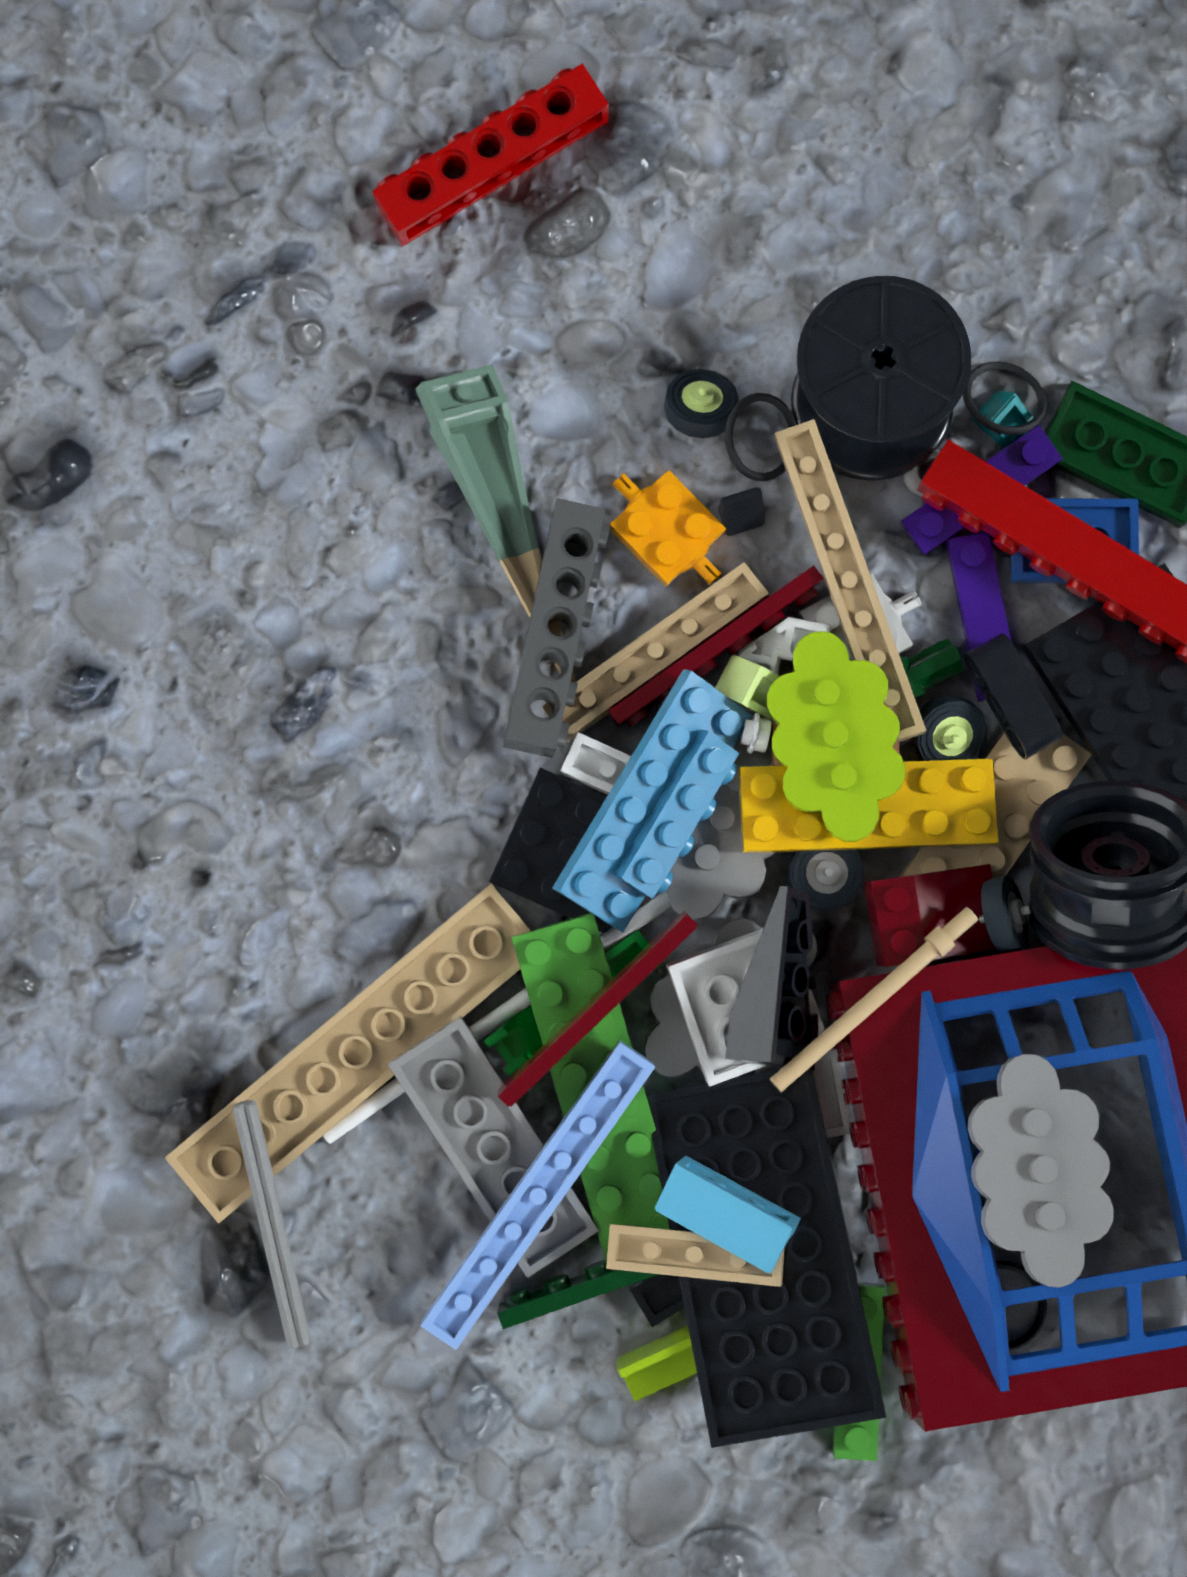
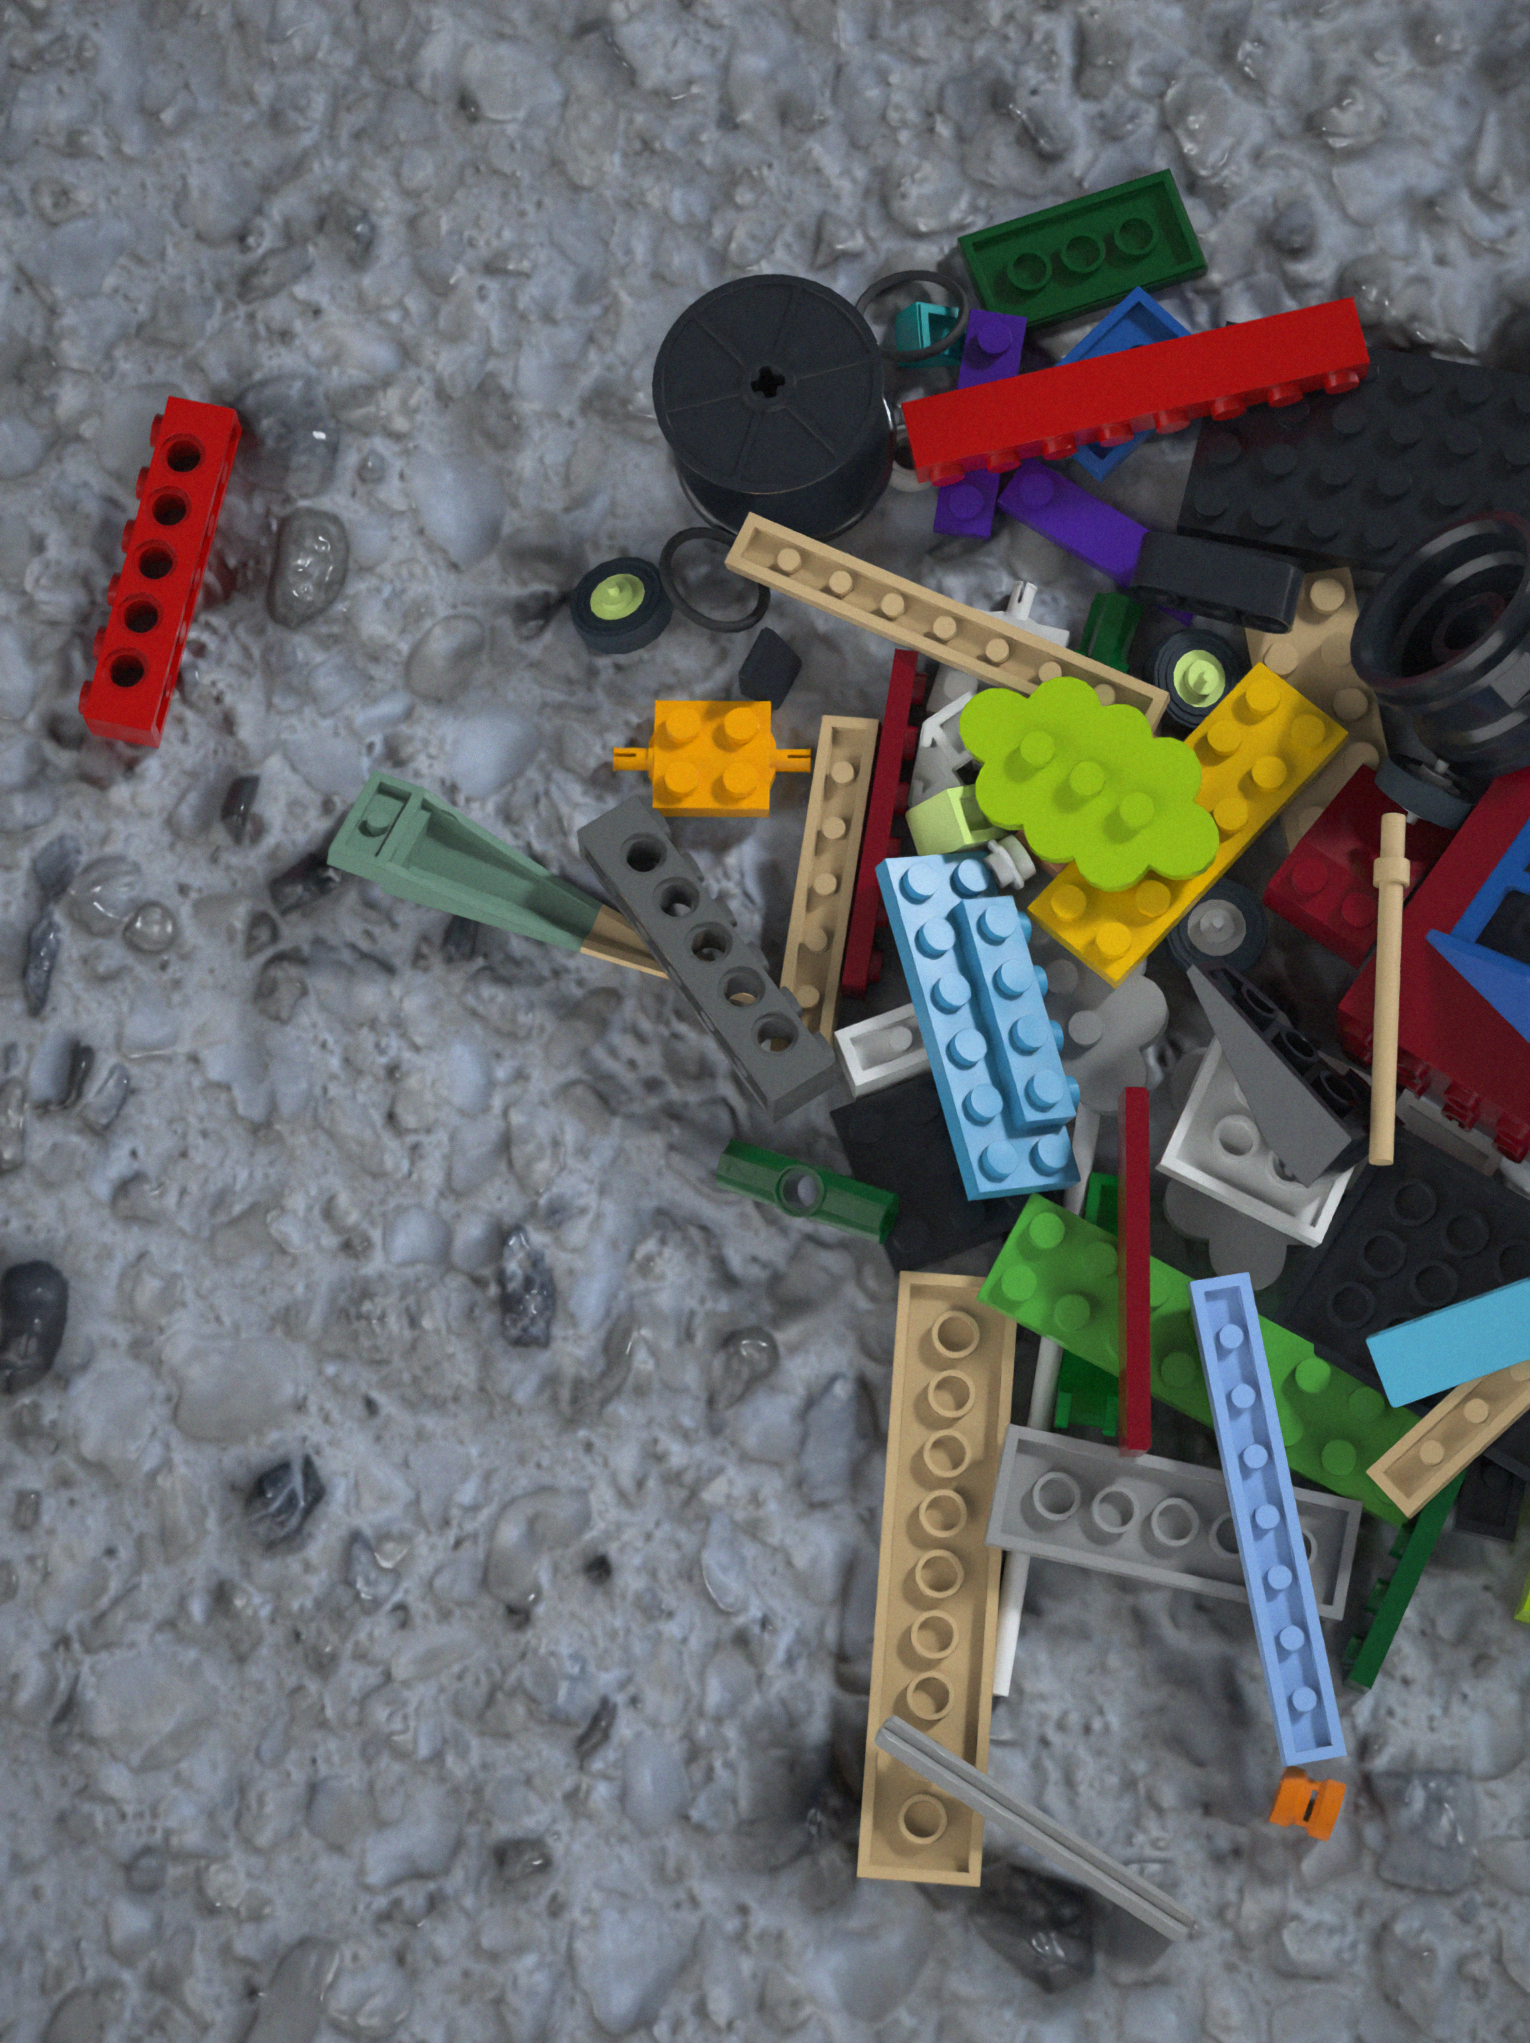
camera: 40 degrees left, 10 degrees down
none -> dark green piece [715,1138,899,1244]
none -> orange wheel [1268,1765,1346,1842]

